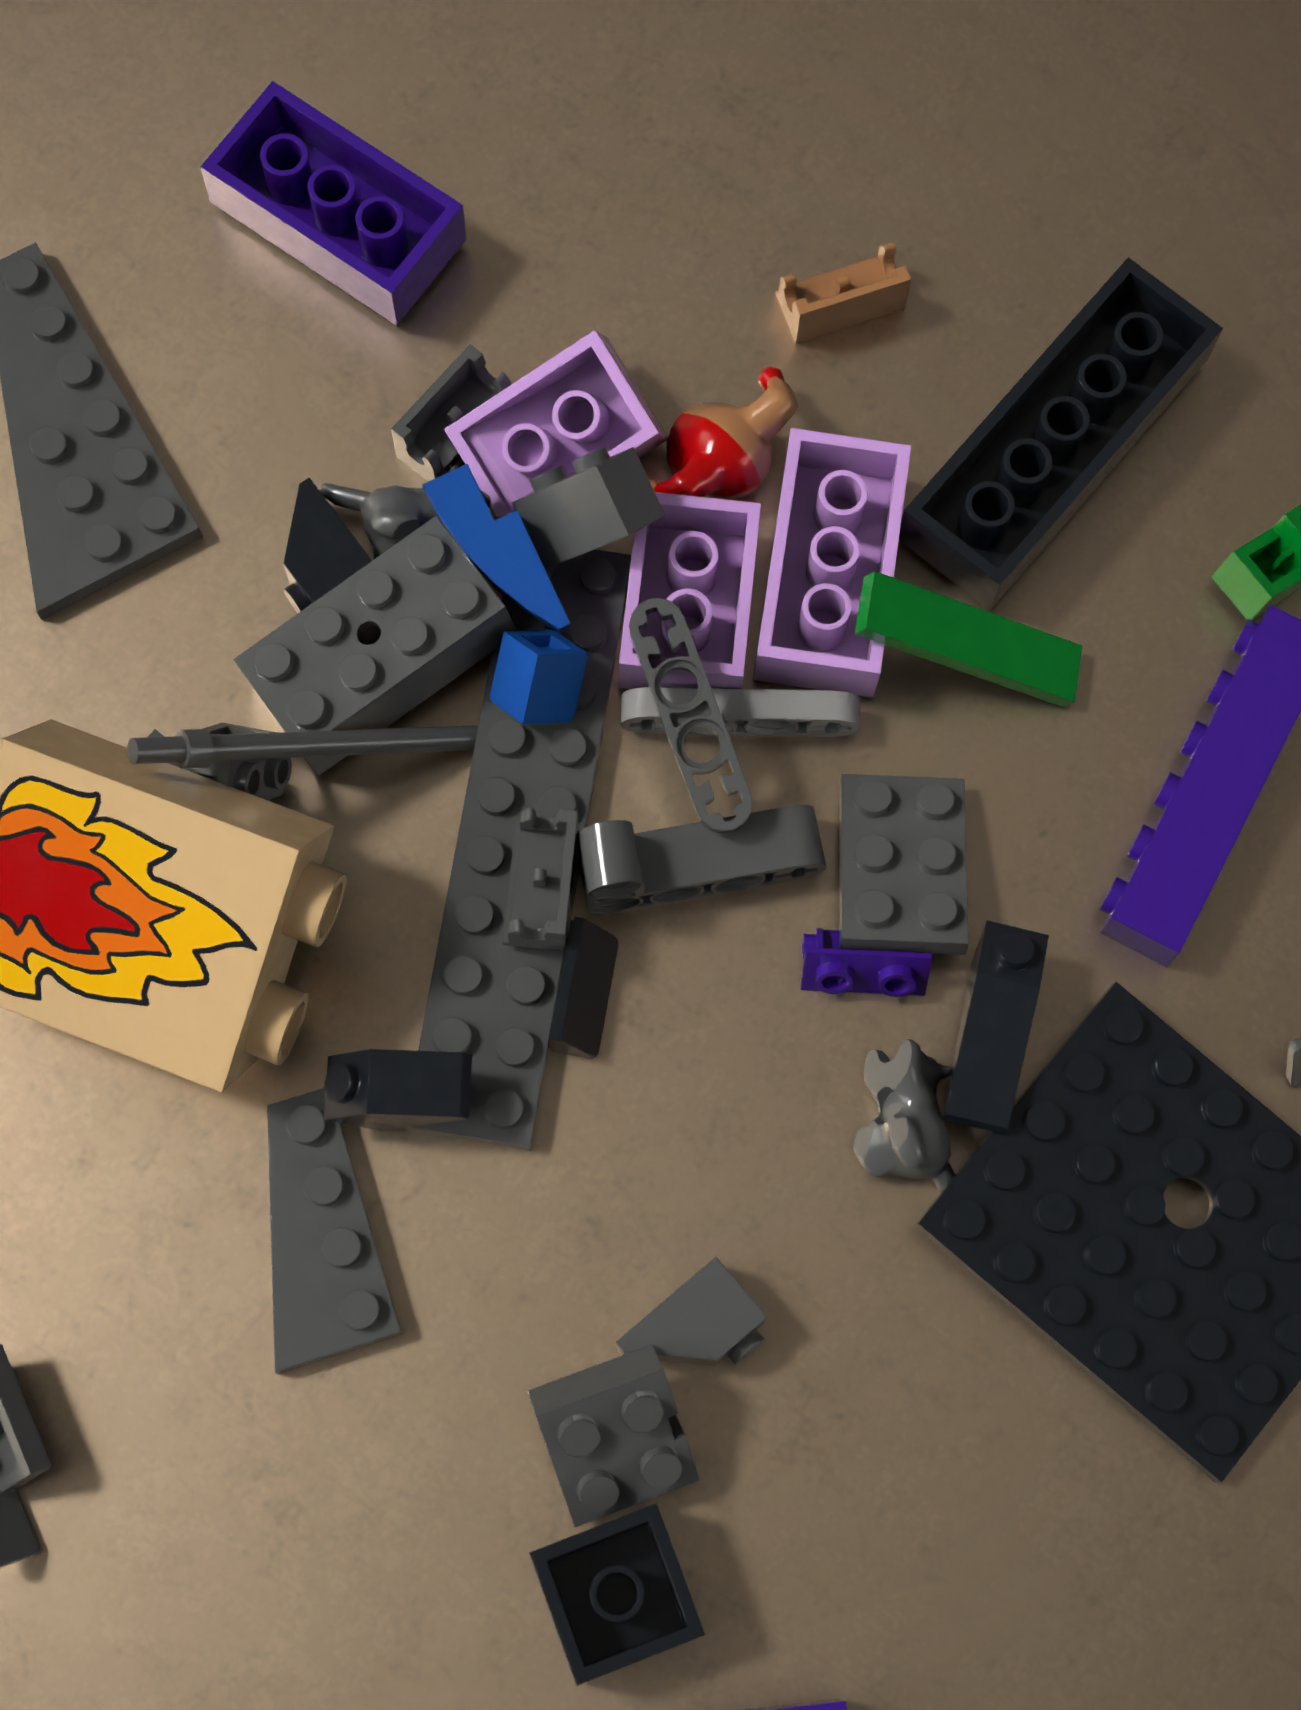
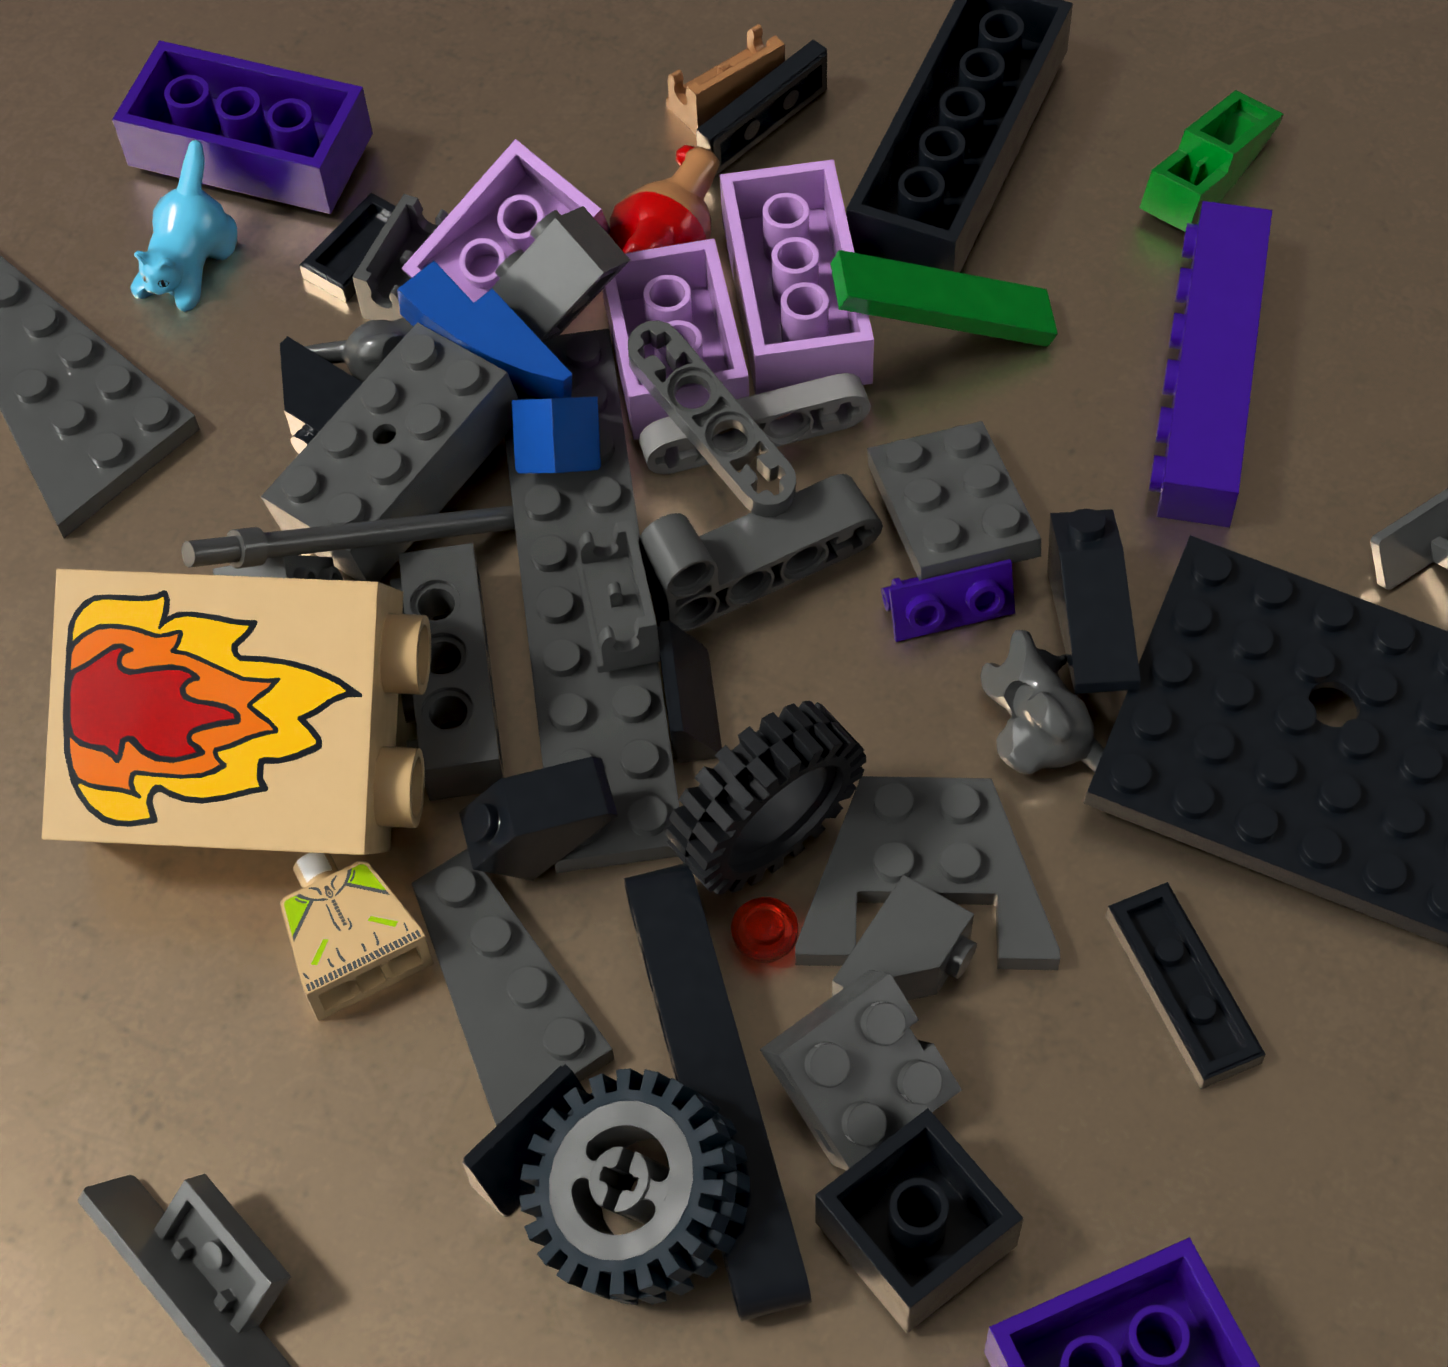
camera: 10 degrees left, 15 degrees down
none -> medium azure animal [130,140,237,312]
none -> tan torso [280,853,434,1021]
none -> black tile [299,193,396,302]
none -> dark grey brick [390,543,505,801]
none -> black slope [462,1064,586,1217]
none -> wheel [520,1068,750,1305]
none -> black beam [624,863,812,1322]
none -> black tyre [666,701,866,894]
none -> black tile [696,39,827,176]
none -> clear red plate [731,897,798,963]
none -> dark grey wing [795,776,1060,970]
none -> black tile [1106,882,1266,1089]

